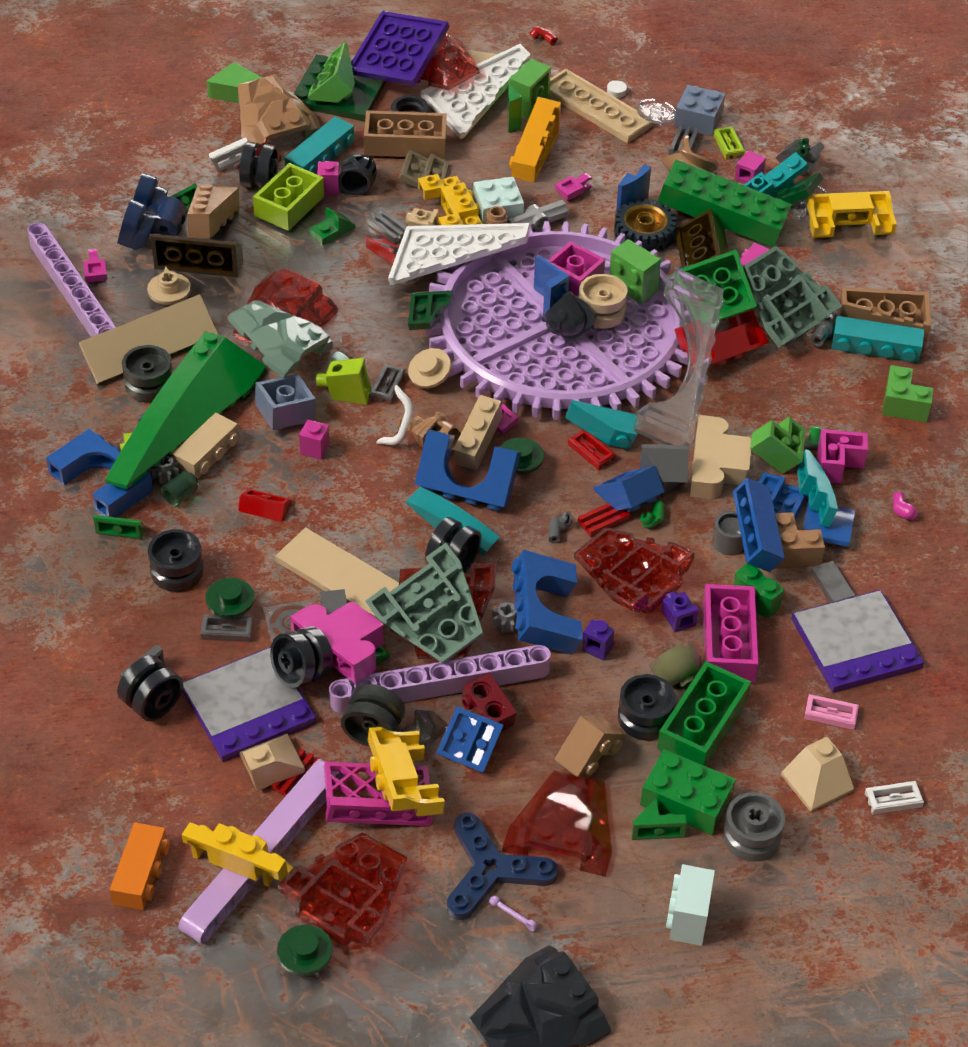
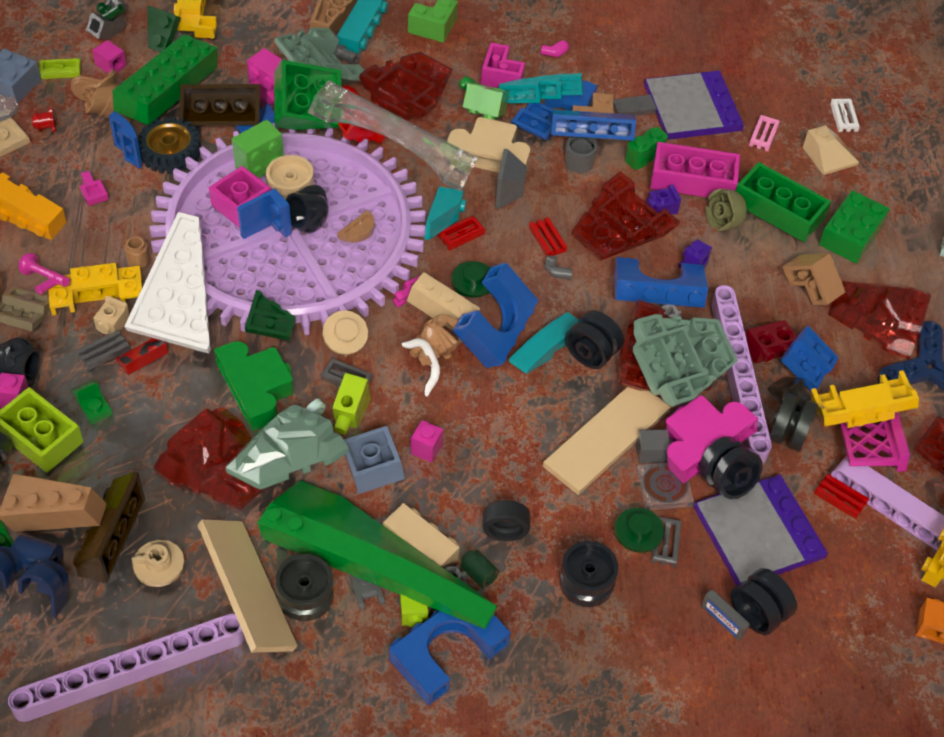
camera: 85 degrees left, 5 degrees up
dark pink plate [83,249,107,283] -> none
green slope [93,515,146,539] -> none
red slope [238,489,292,522] -> none
tan slope [239,734,305,791] -> none
light aqua brick [473,177,524,224] -> none
light grey piece [507,200,568,232] -> none
blue slope [593,466,665,512] -> none
black wheel [617,674,676,740] -> none
green slope [631,799,687,840] -> none
green arm [640,501,665,529] -> none
flat silver tile [669,125,699,155] -> none
dark grey wheel [723,792,785,862] -> none
teal slope [744,152,809,198] -> none
none -> dark pink piece [18,253,70,295]
none -> red brick [31,107,56,132]
none -> green brick [214,341,294,431]
none -> medium nougat tile [337,210,375,243]
none -> clear red wedge [359,51,453,121]
none -> black tyre [482,500,530,541]

